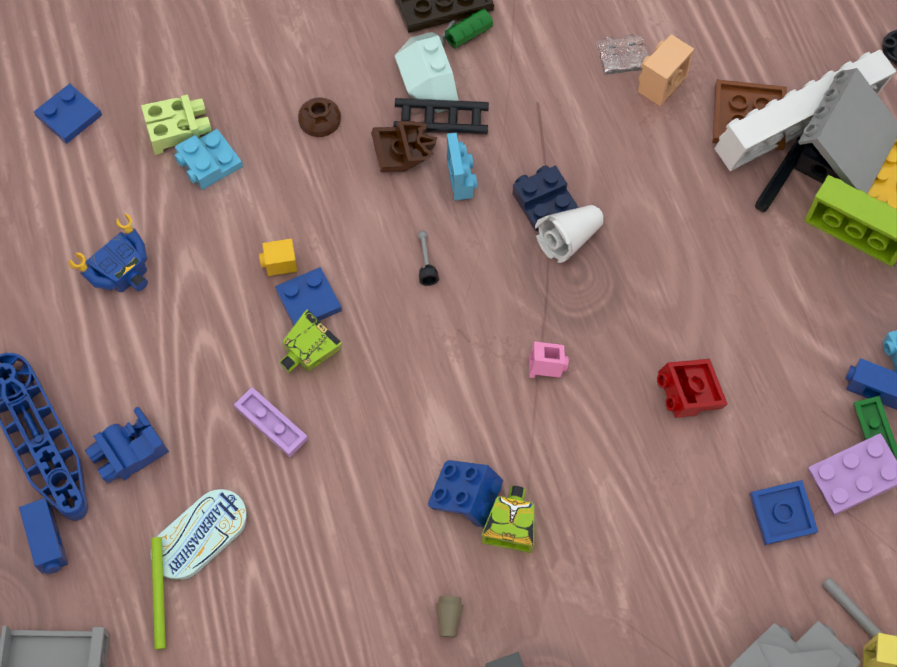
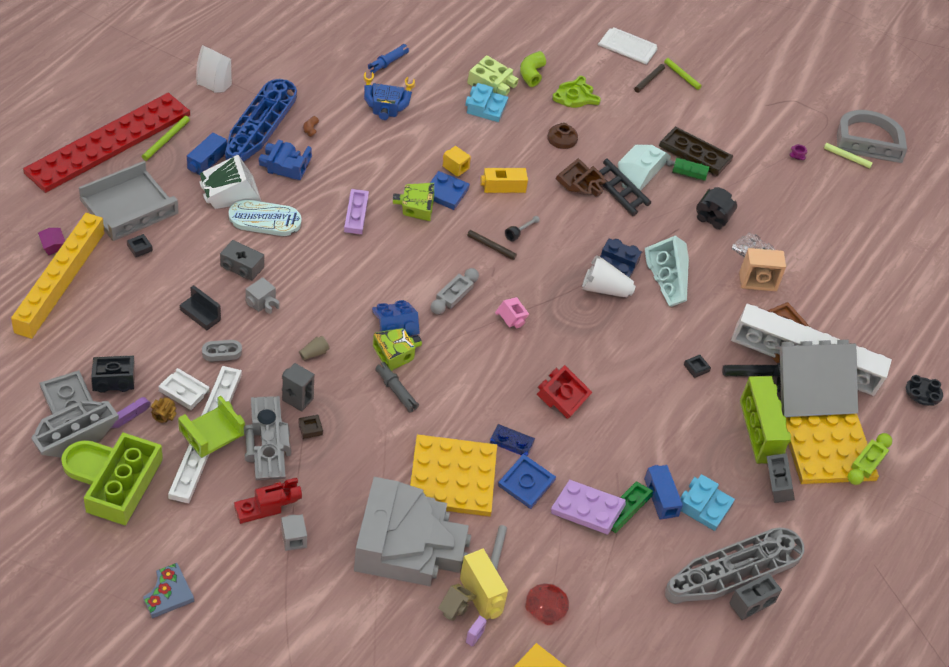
camera: 45 degrees right, 15 degrees down
blue plate [34,83,102,144] -> none
lime bar [151,537,166,650] -> none
medium azure plate [447,132,477,201] -> none
none -> white slope [200,155,261,209]
none -> dark grey brick [220,240,264,281]
none -> light grey brick [245,277,280,314]
none -> dark orange arm [303,116,319,137]
none -> blue pin [368,44,409,73]
none -> dark grey pin [375,362,419,412]
none -> yellow plate [410,434,497,517]
none -> light grey plate [431,268,479,314]
none -> dark brown bar [467,230,517,260]
none -> yellow brick [480,168,528,193]
none -> clear blue plate [490,424,535,457]
none -> lime cylinder [520,51,546,87]
none -> lime tile [552,75,601,108]
none -> light aqua wedge [645,236,689,307]
none -> black tile [684,355,711,378]
none -> black brick [696,187,737,229]

